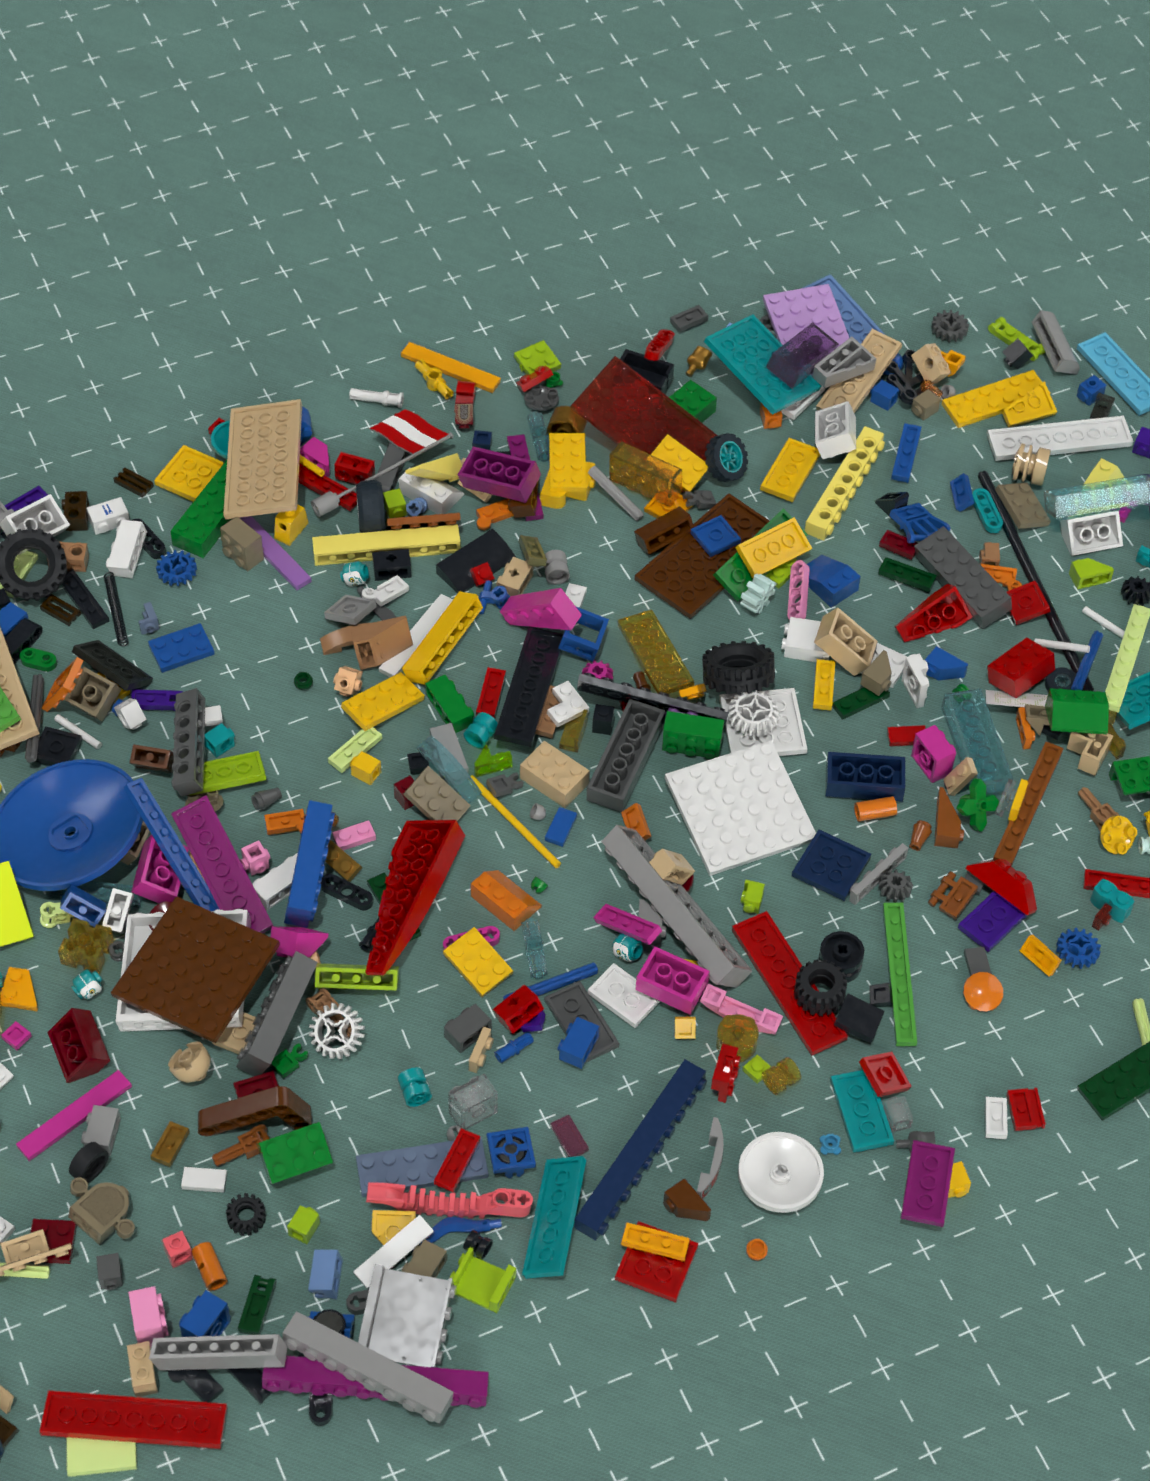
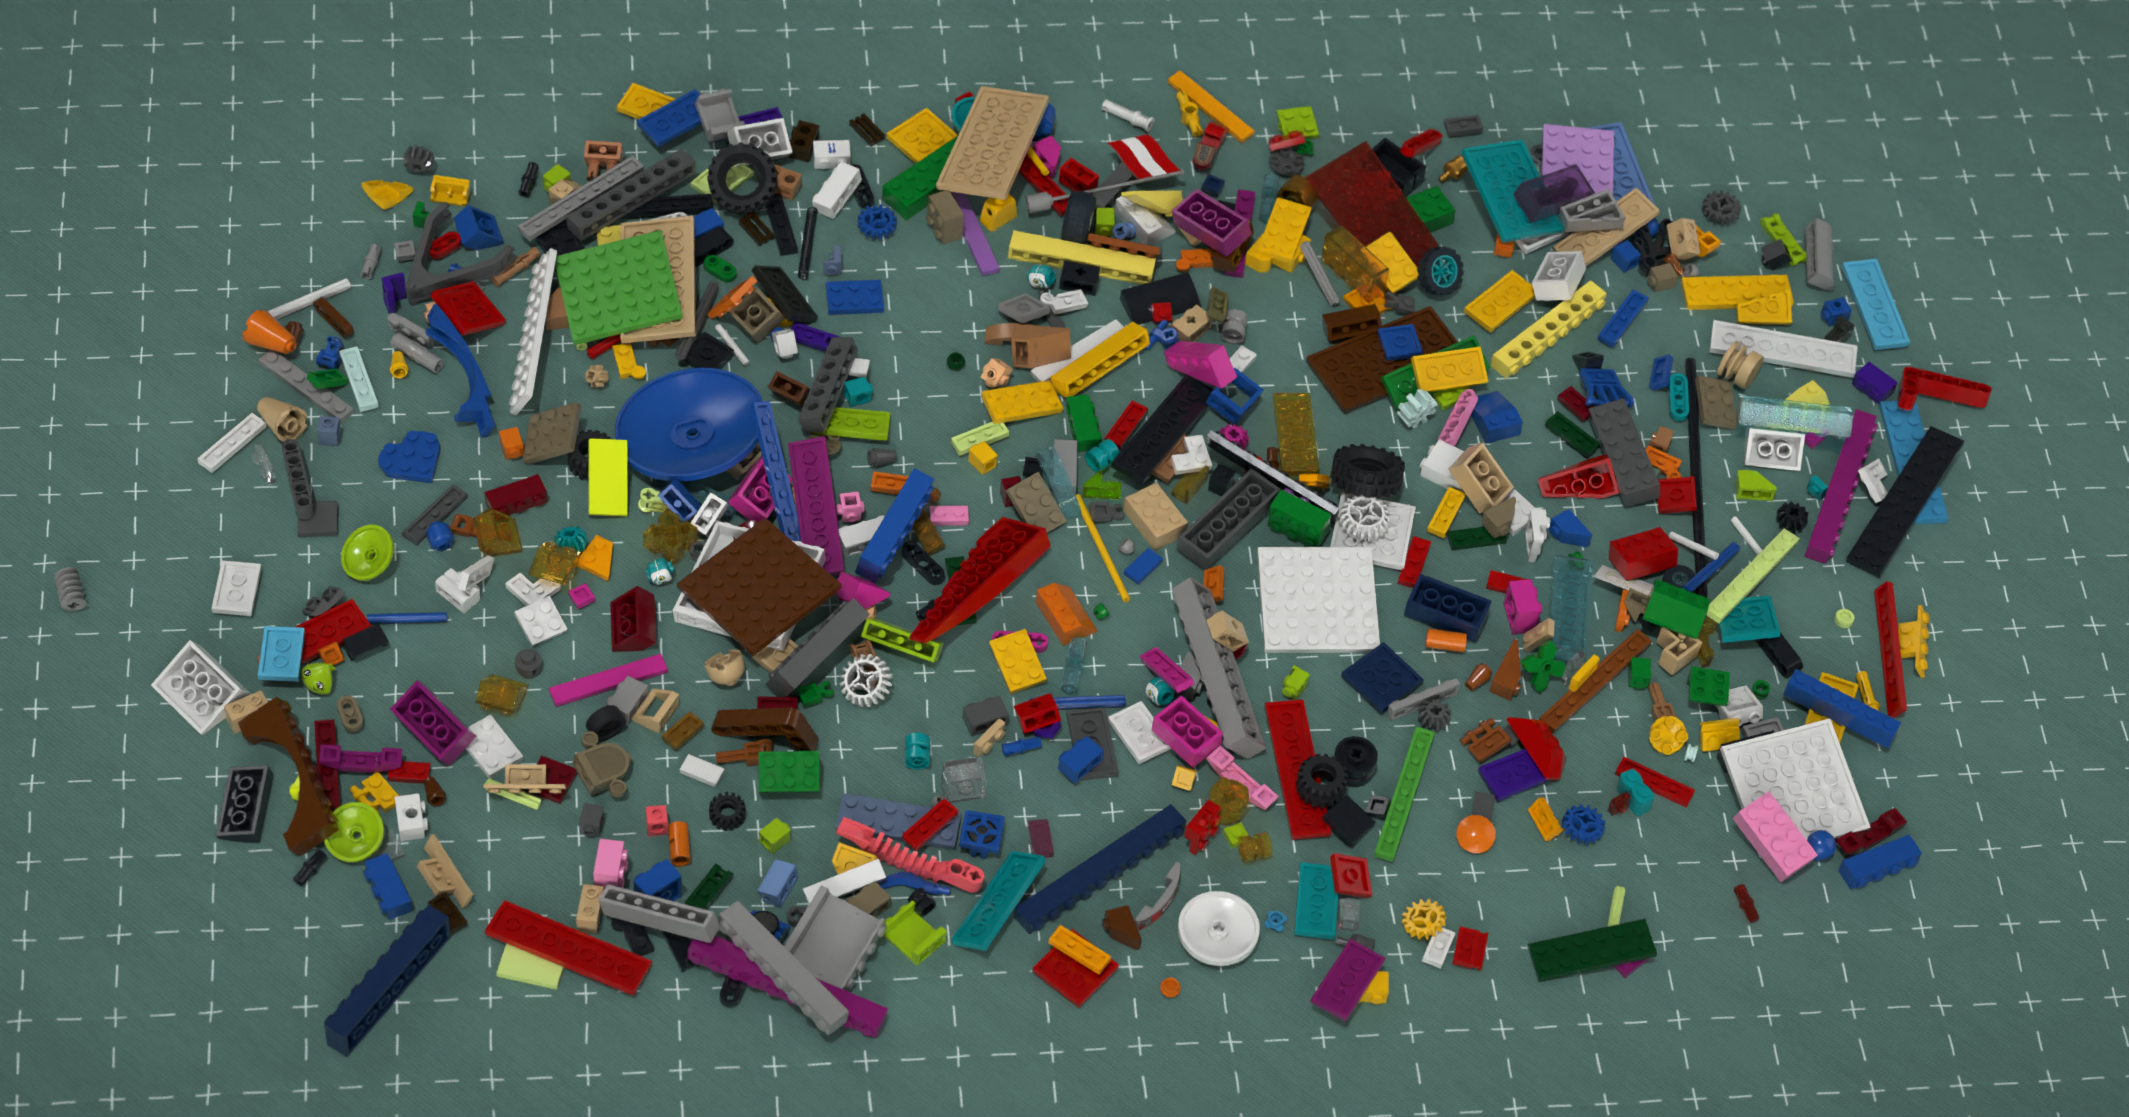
camera: 15 degrees right, 0 degrees up
none -> tan tile [631,689,679,734]
none -> red plate [1397,536,1431,588]
none -> yellow gear [1402,899,1447,940]
none -> green brick [1628,657,1651,689]

